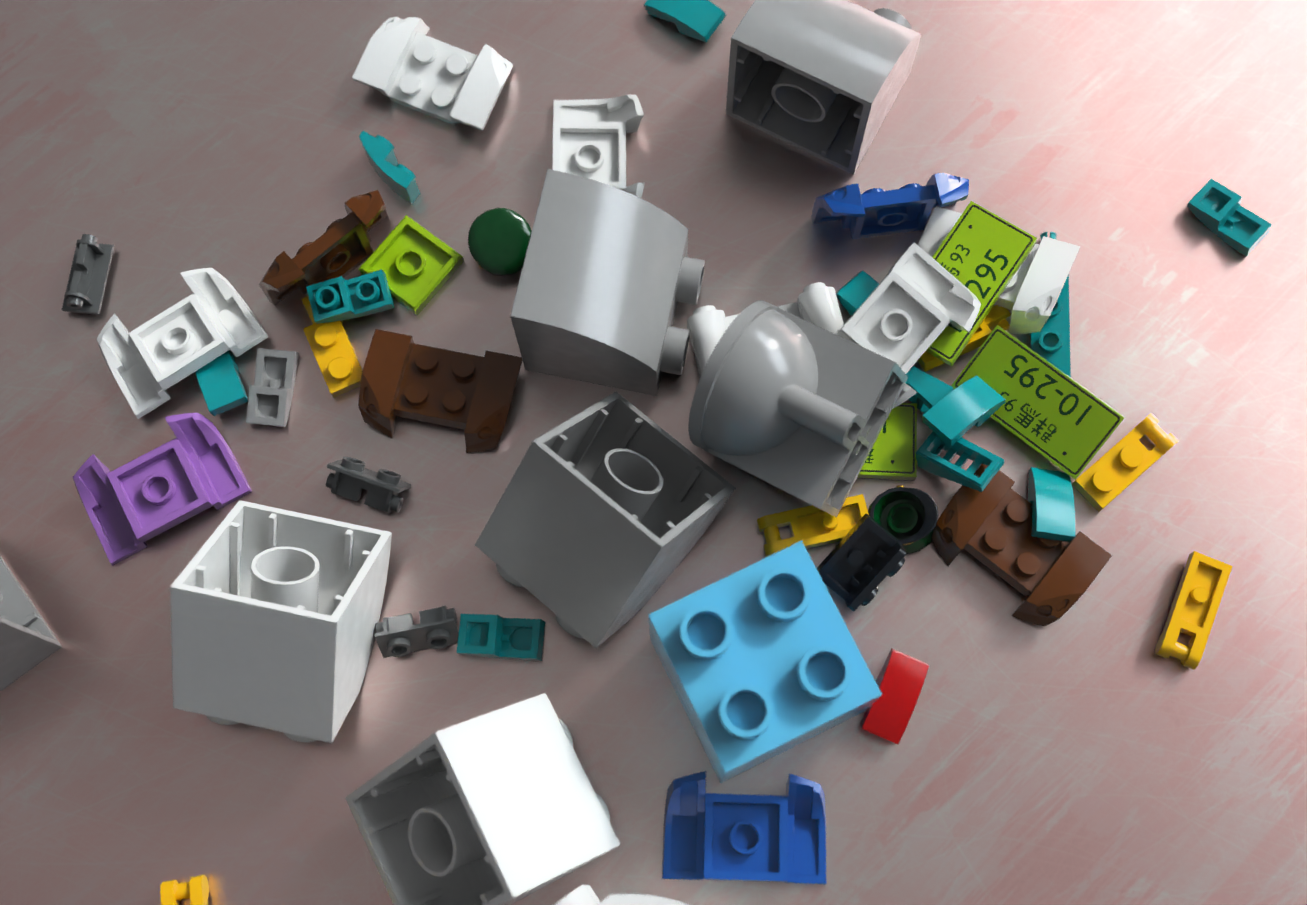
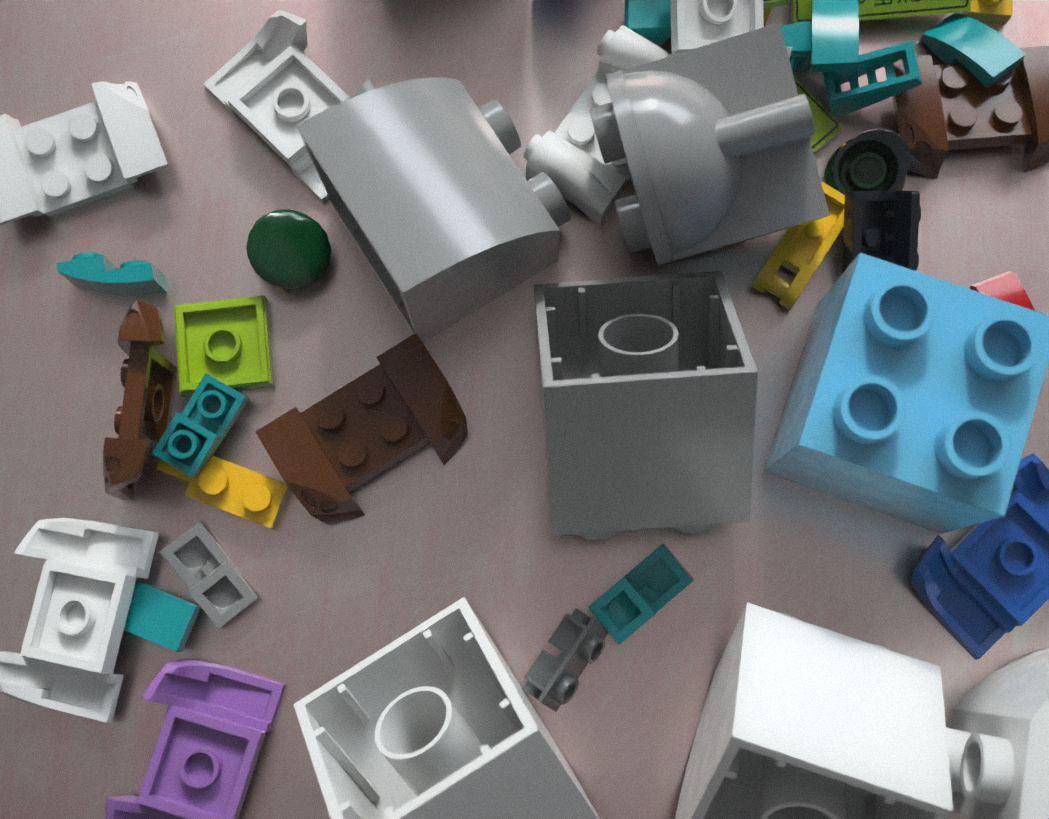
camera: 45 degrees left, 5 degrees up
dark grey hinge [326,457,411,513] -> none

